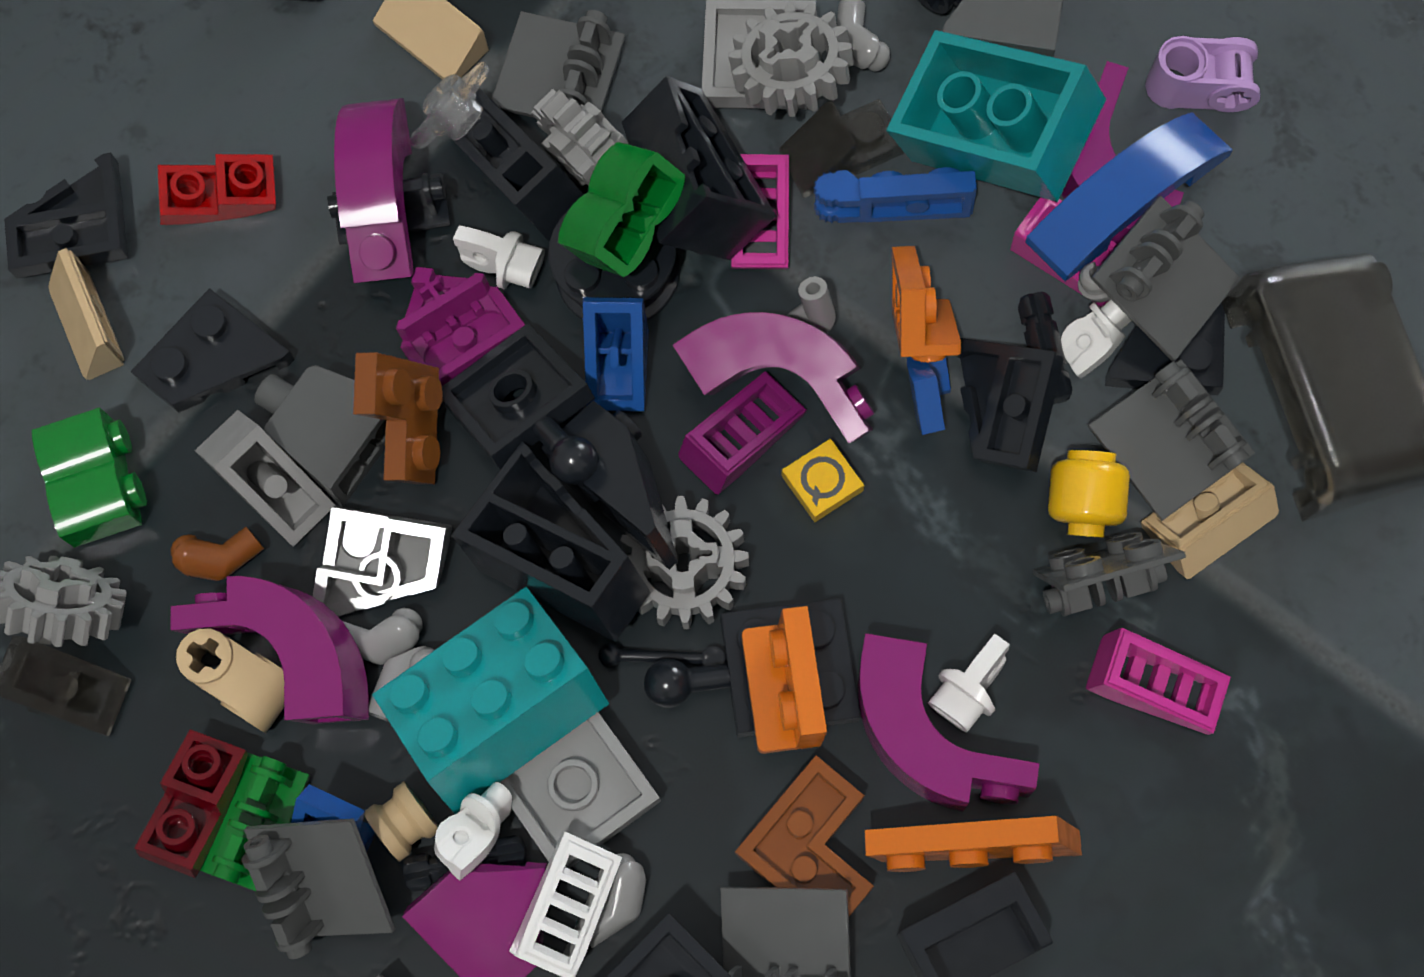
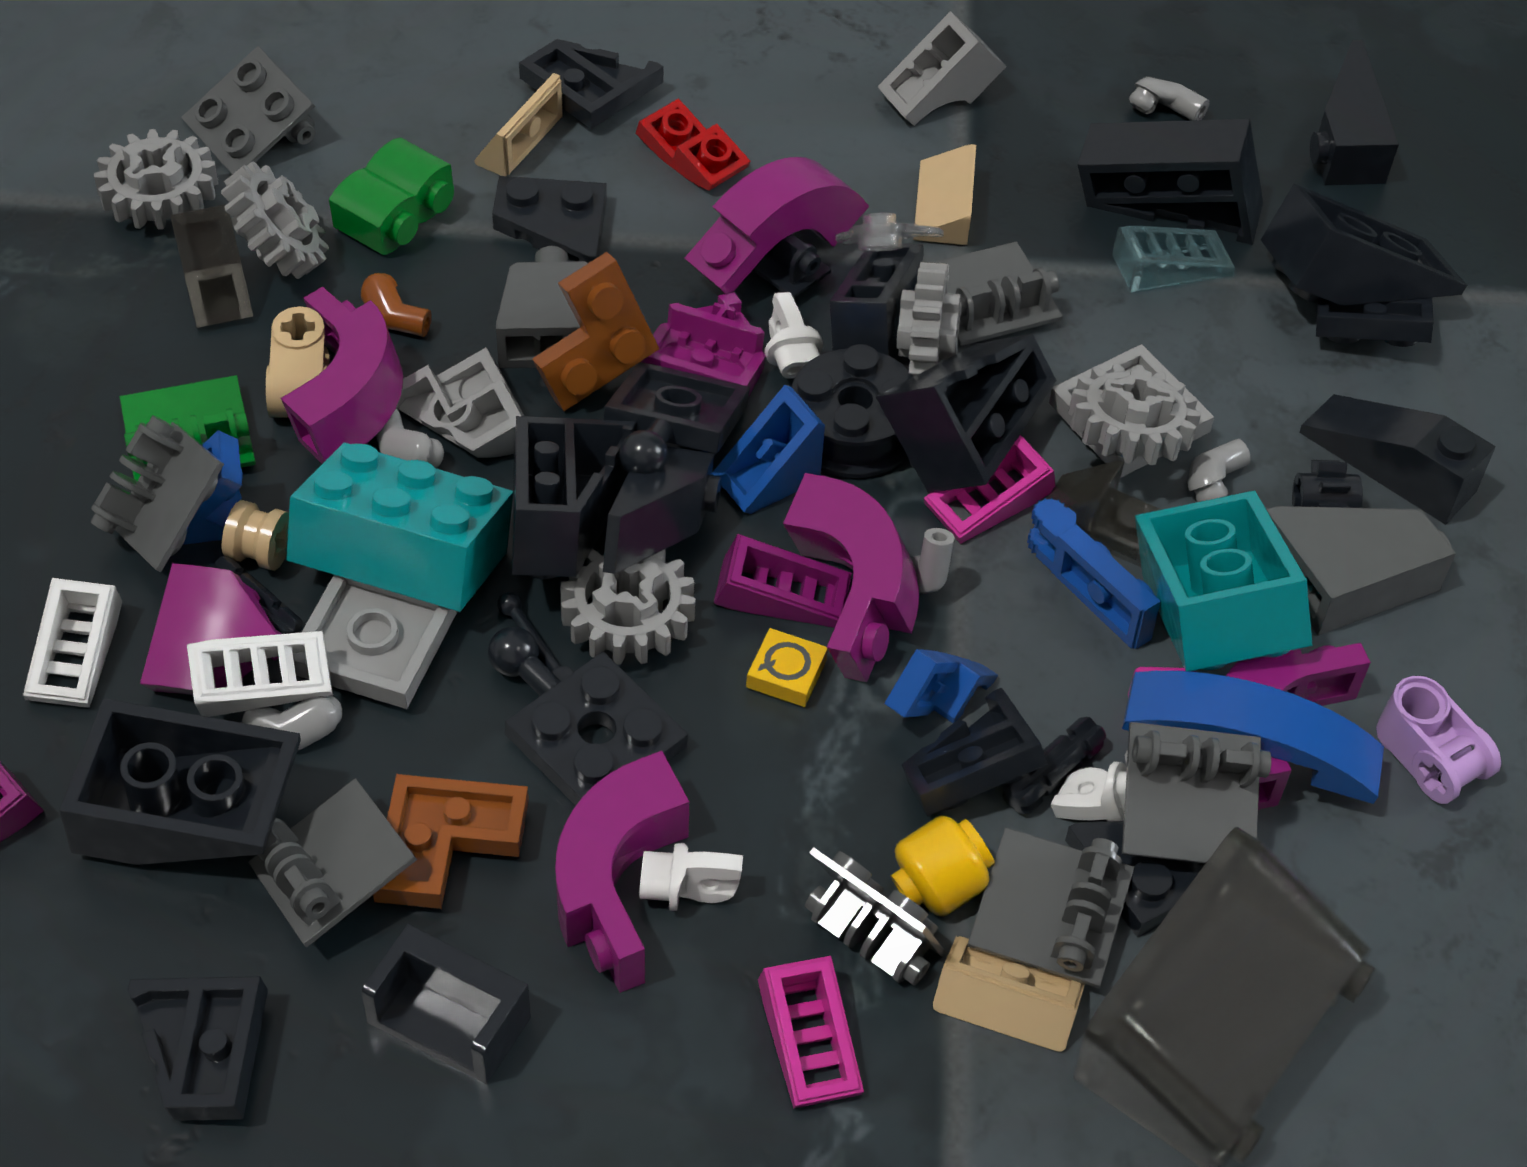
camera: 45 degrees right, 20 degrees down
dark red slope [134,729,248,878] -> none
light grey slope [194,410,336,547] -> none
white piece [434,782,512,881] -> none
green brick [558,142,685,277] -> none
orange bracket [741,606,827,754] -> none
orange wing [865,816,1082,872] -> none
orange bracket [892,246,961,363] -> none

